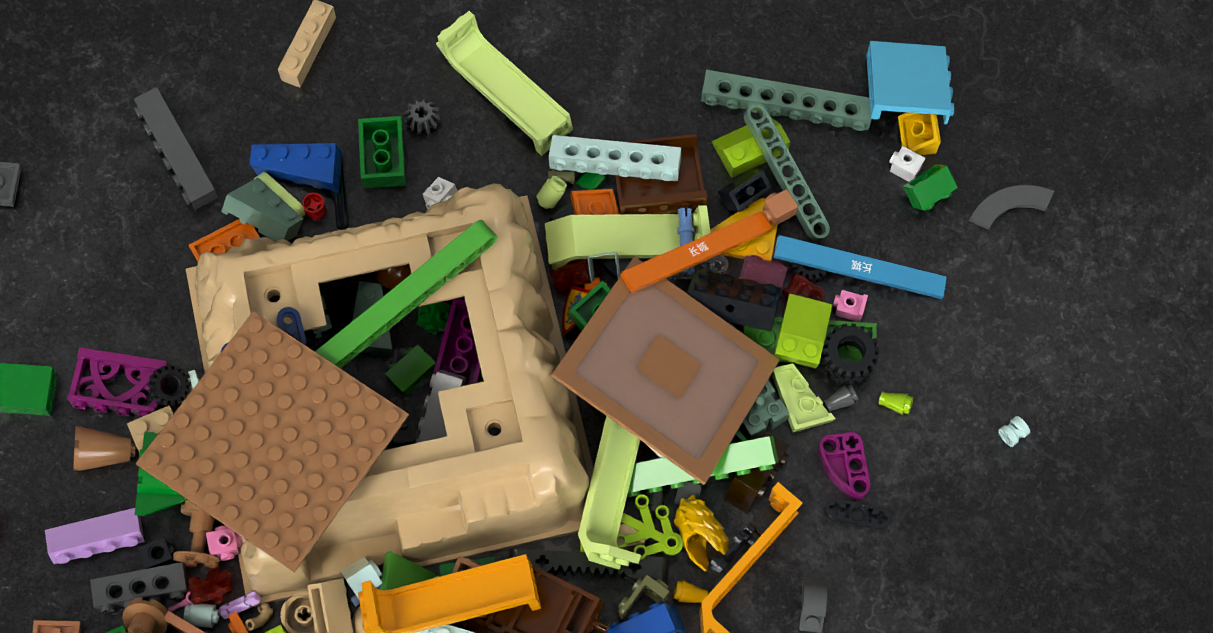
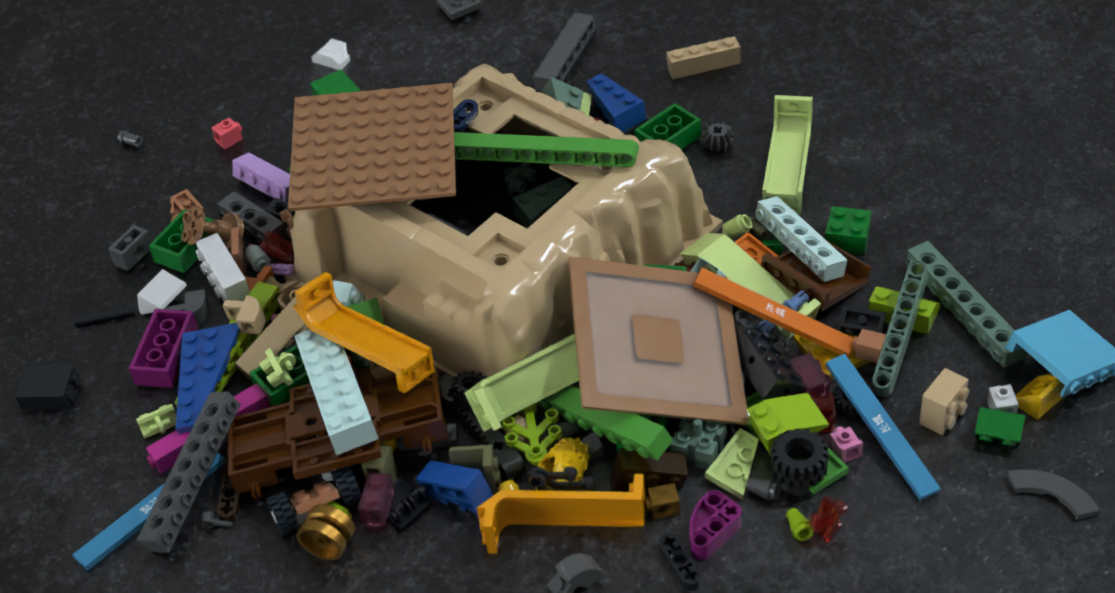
camera: 60 degrees right, 25 degrees down
none -> black tyre [451,371,487,409]
none -> pearl gold brick [645,483,680,519]
none -> clear red hips [809,496,848,542]
none -> green brick [825,206,871,255]
none -> tan brick [920,368,969,435]

